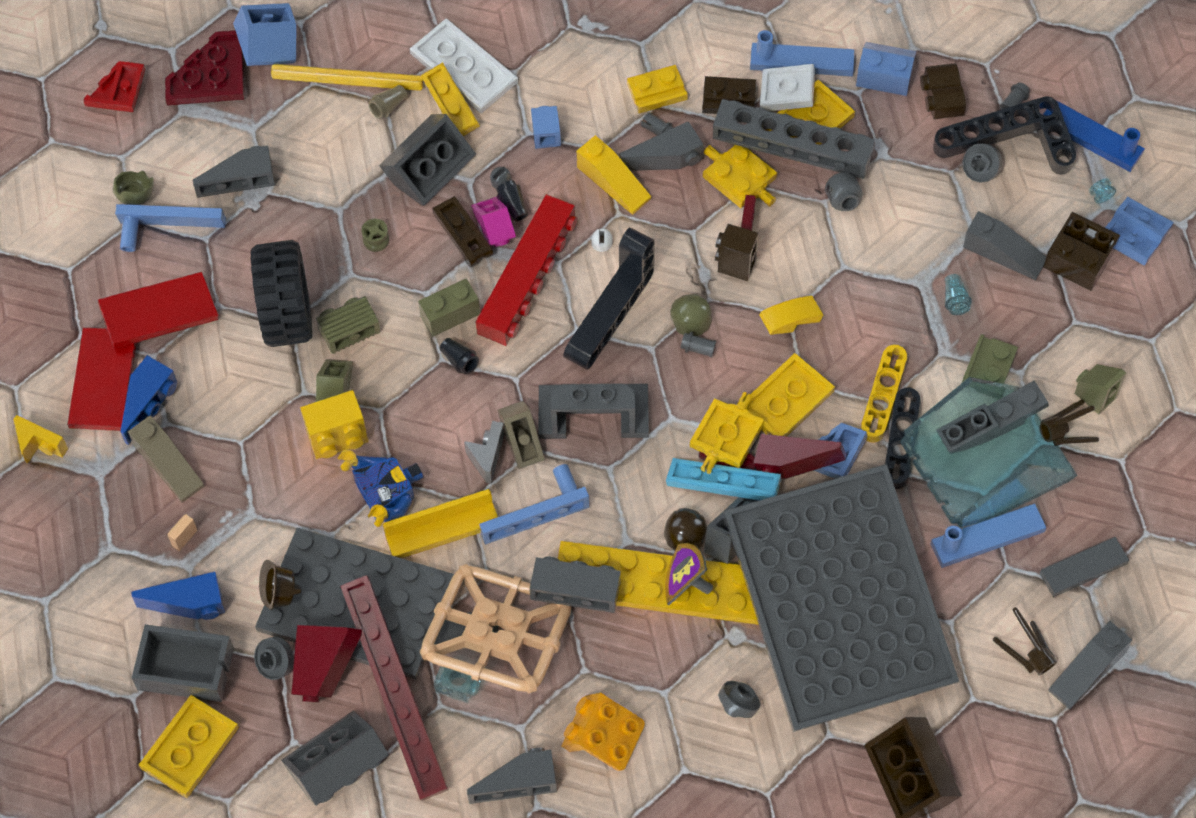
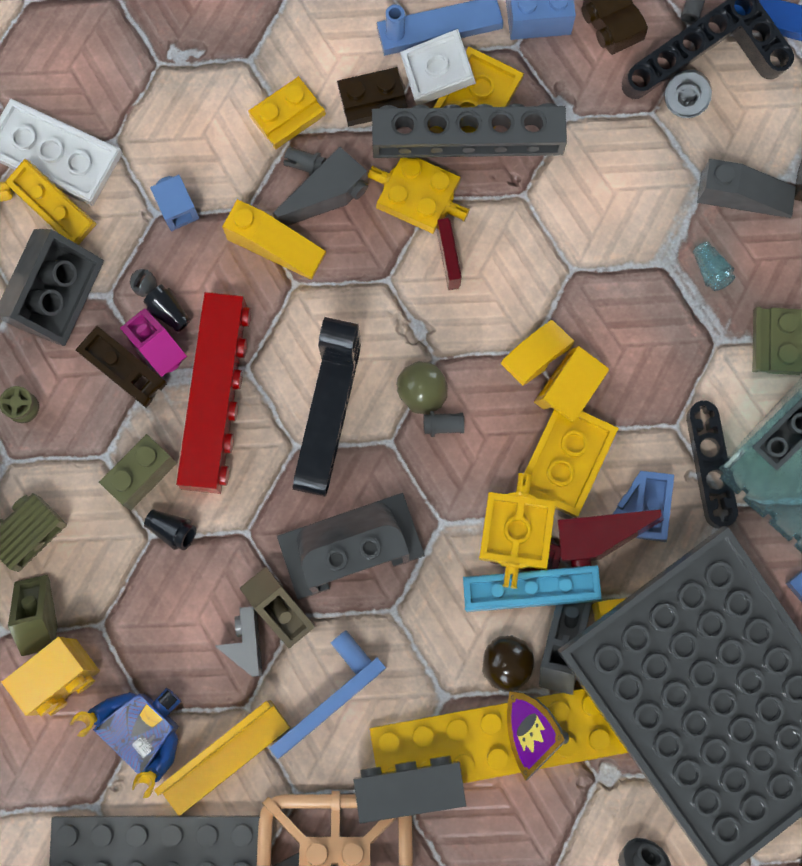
camera: 20 degrees left, 15 degrees up
white hinge [591,229,613,252] -> none
dark brown brick [715,224,759,282] -> none
dark grey head [825,172,863,211] -> none
yellow beam [861,345,907,443] -> none
none -> yellow panel [534,346,609,422]

